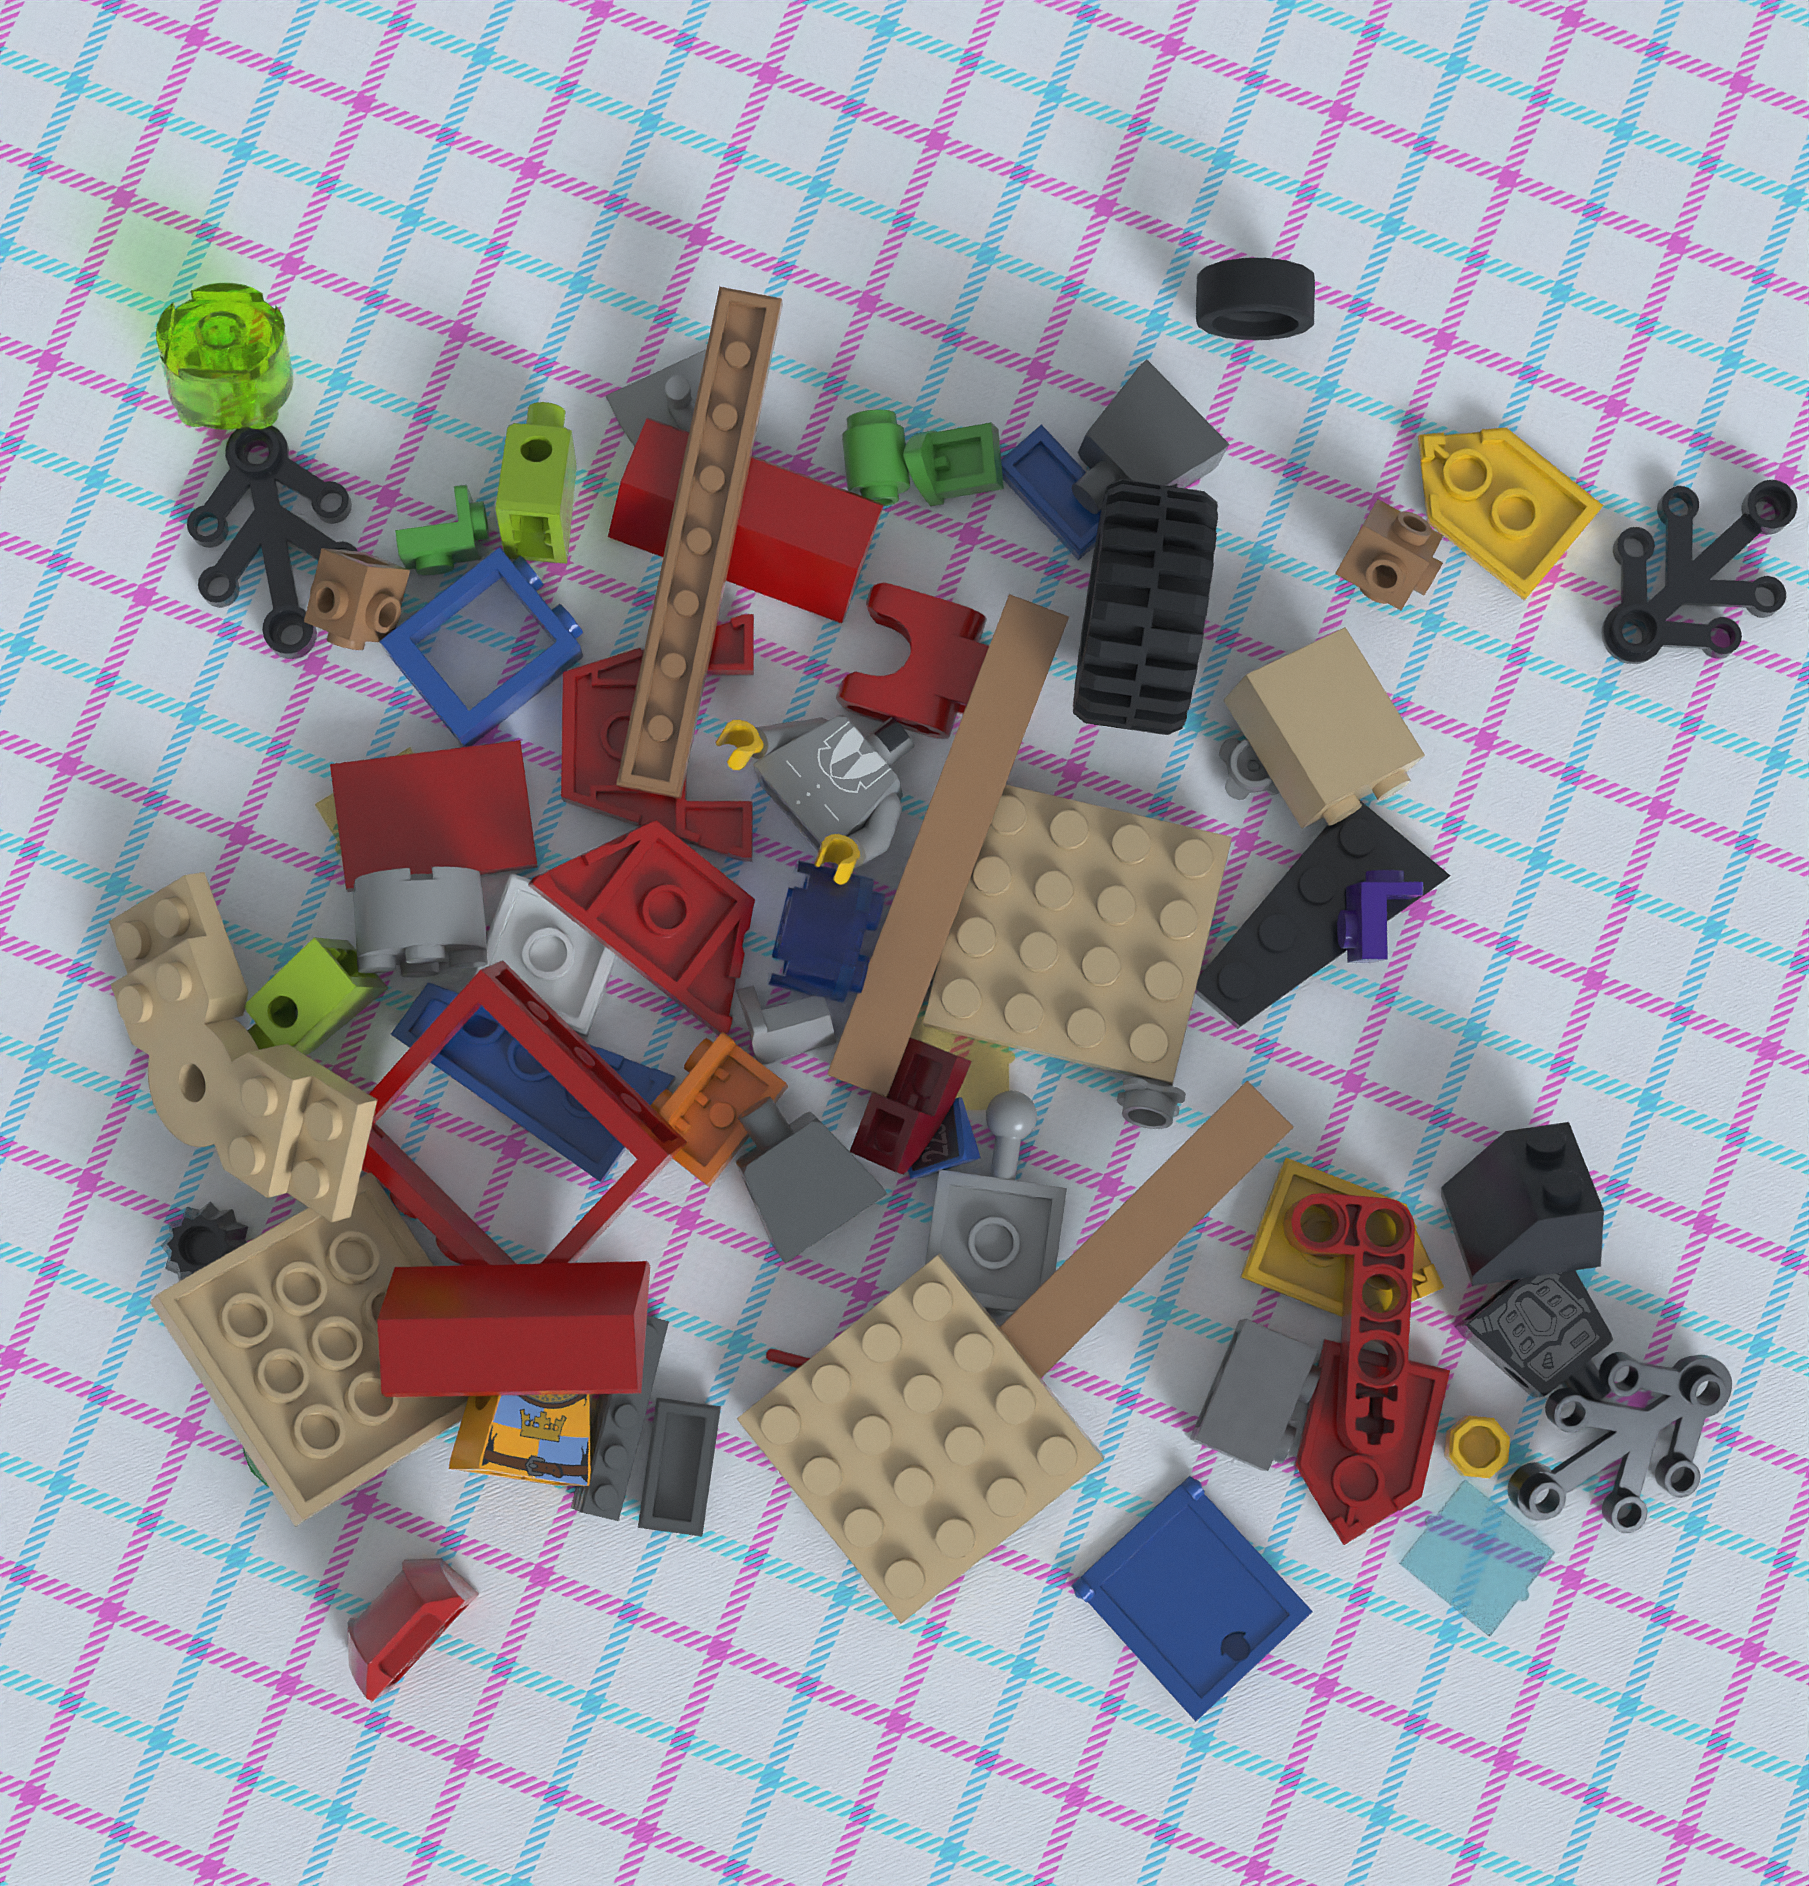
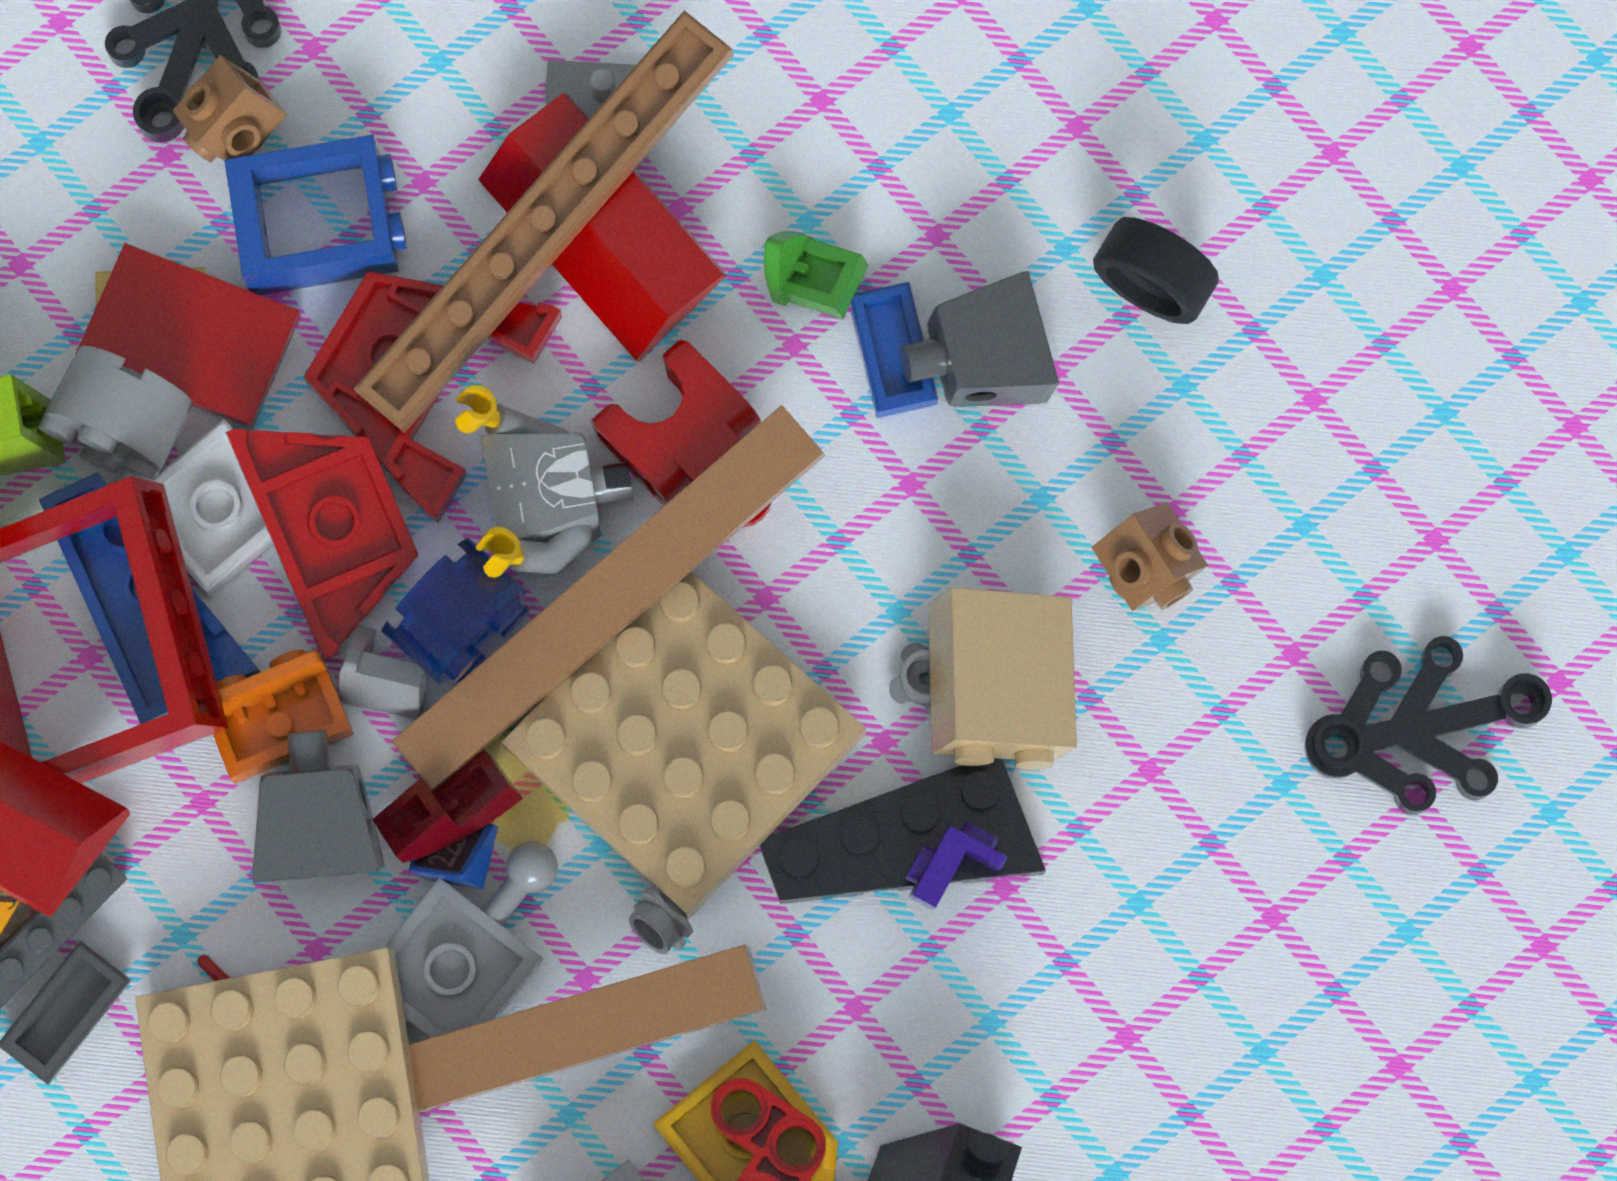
camera: 35 degrees right, 5 degrees down
bright green bracket [395,484,489,576] -> none
lime torso [495,402,576,564] -> none
bright green brick [842,410,910,506] -> none
black tyre [1073,479,1218,735] -> none
yellow tile [1418,427,1604,601] -> none

